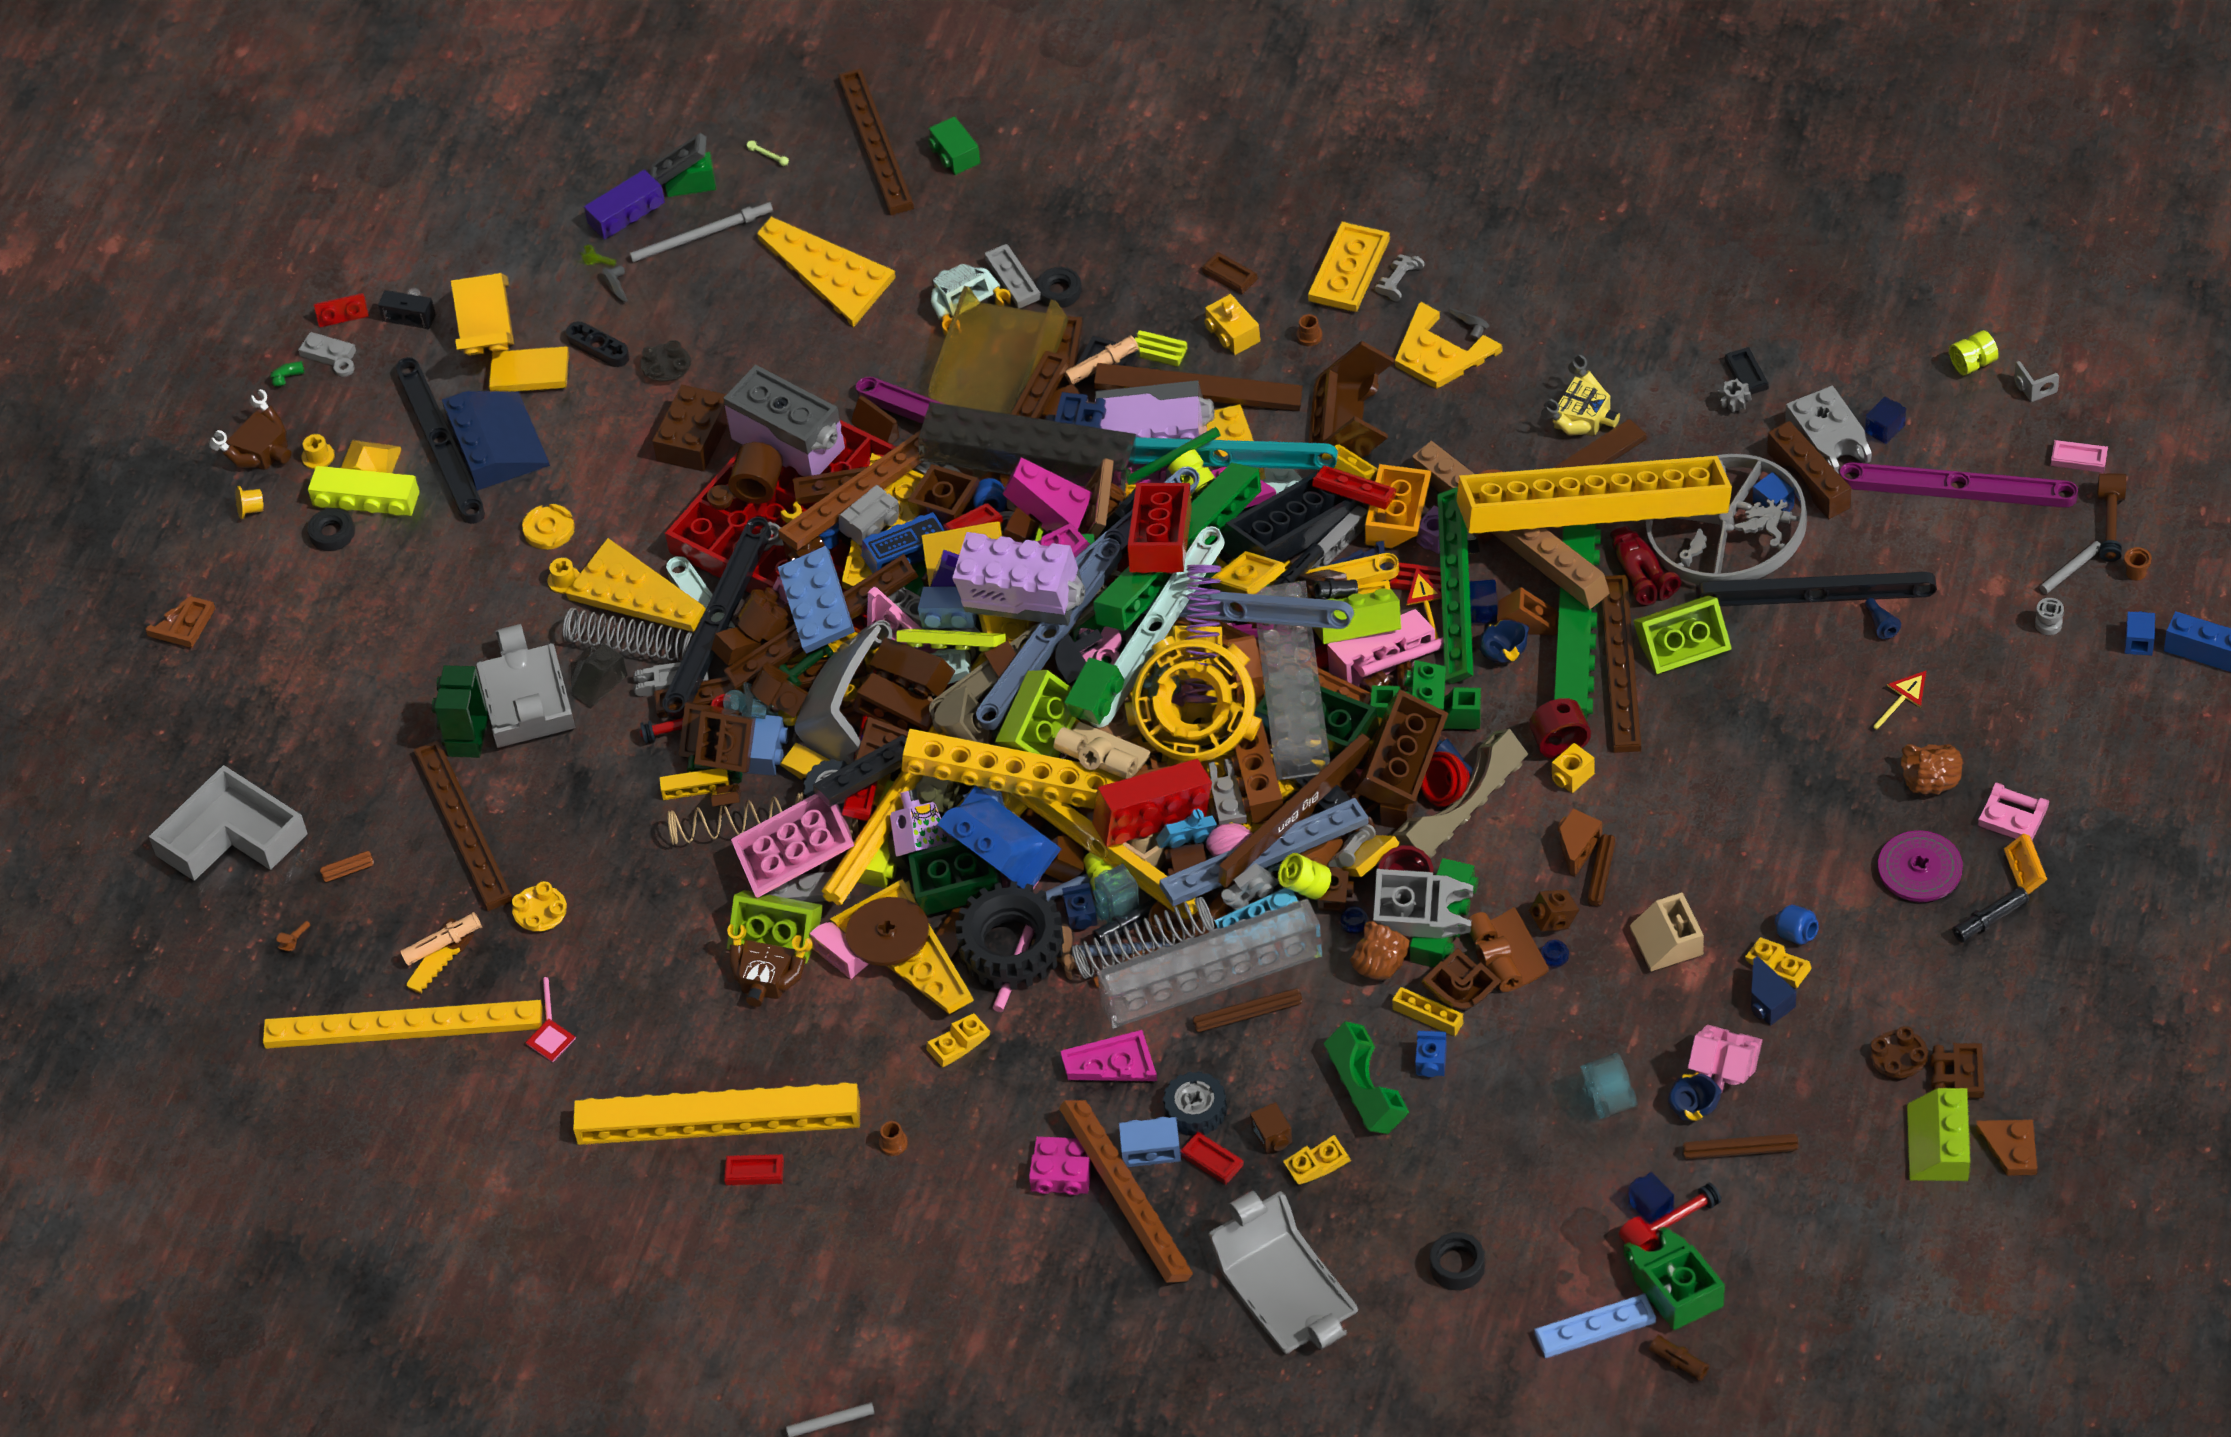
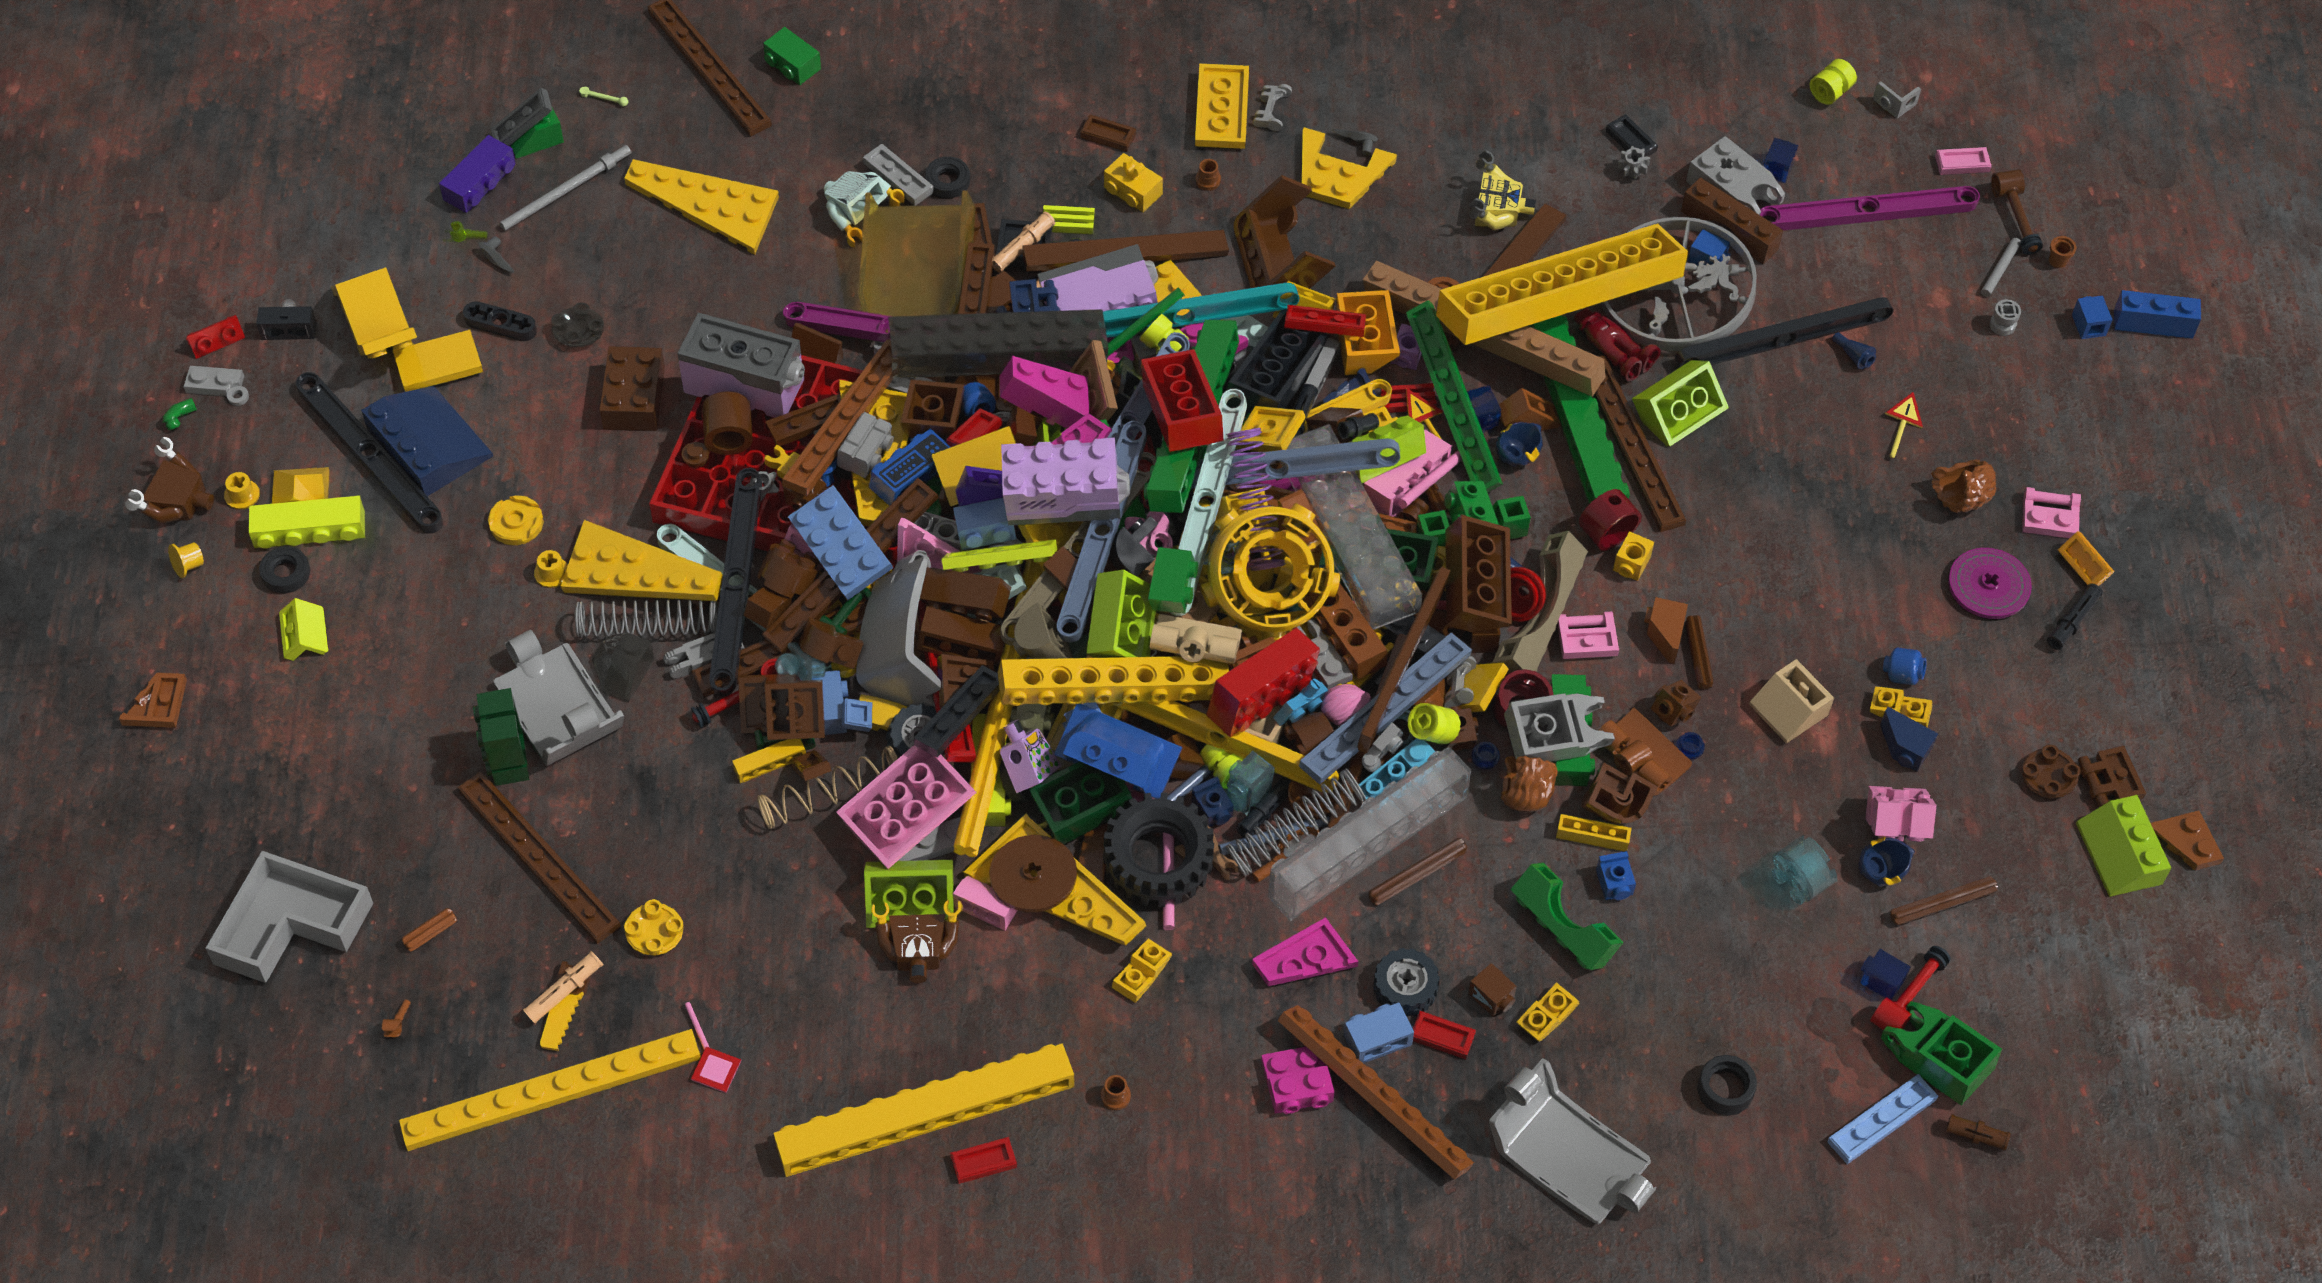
camera: 25 degrees left, 5 degrees up
none -> neon yellow panel [279,598,328,661]
none -> medium blue tile [842,698,872,732]
none -> bright pink plate [1556,611,1619,659]

